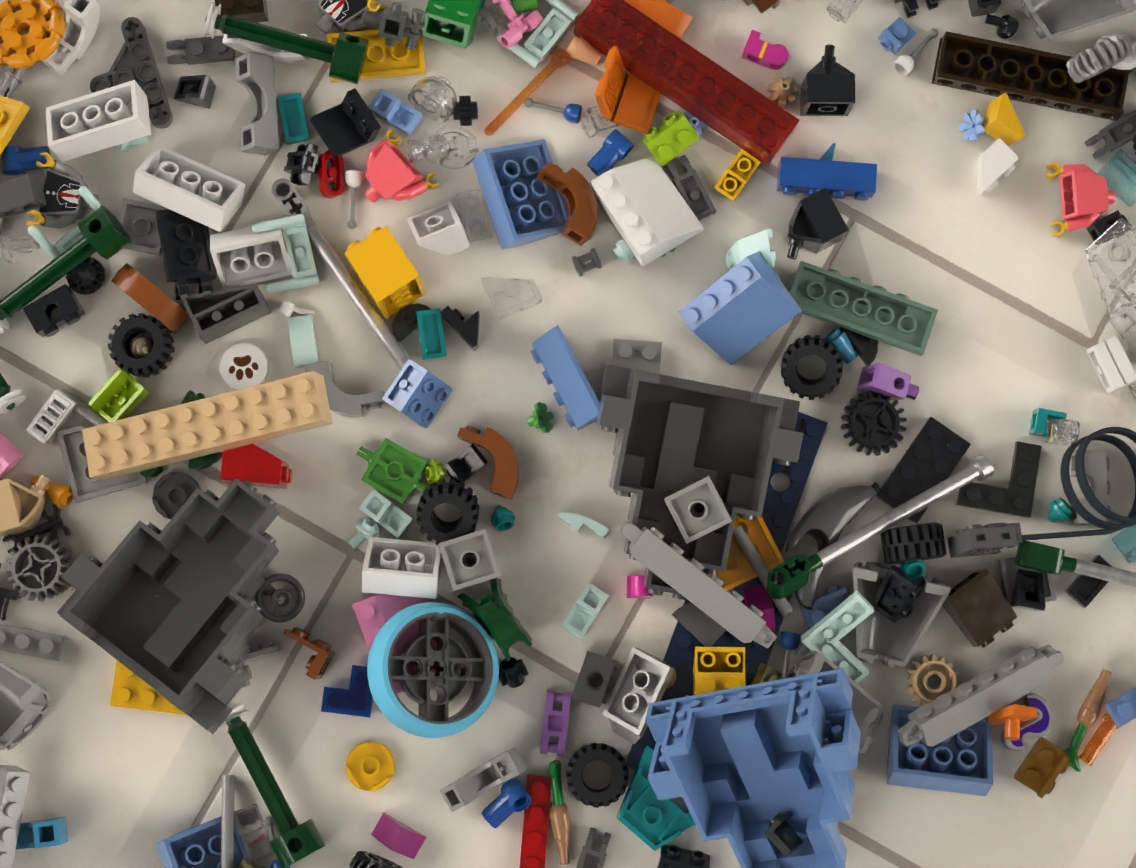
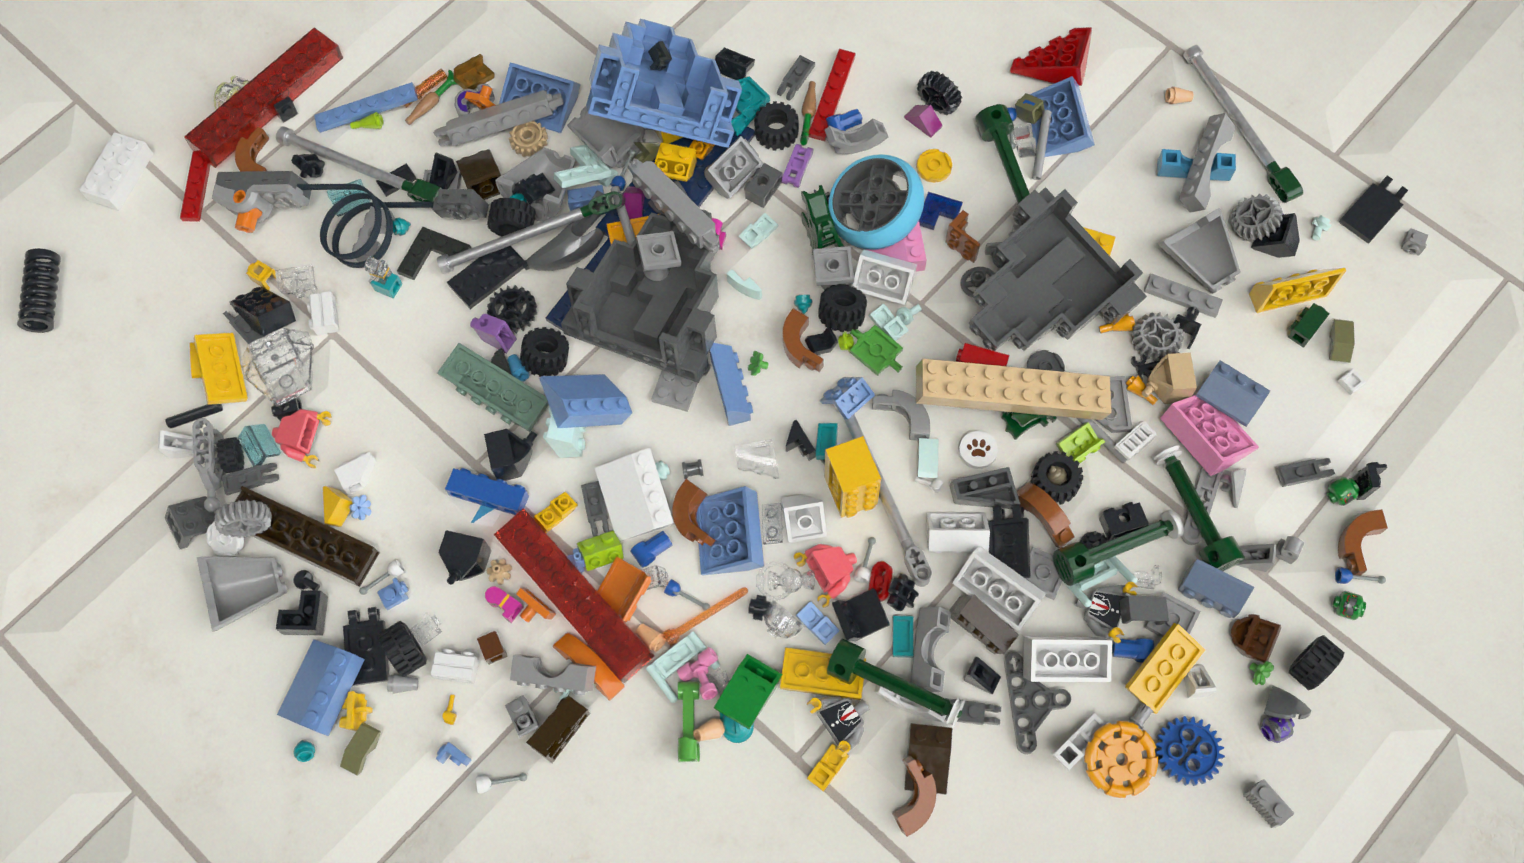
camera: 160 degrees left, 15 degrees down
light aqua plate [252,214,320,293] -> none
dark grey piece [362,2,424,50] -> none
none -> orange tile [516,588,556,622]
none -> wedge [949,594,1019,654]

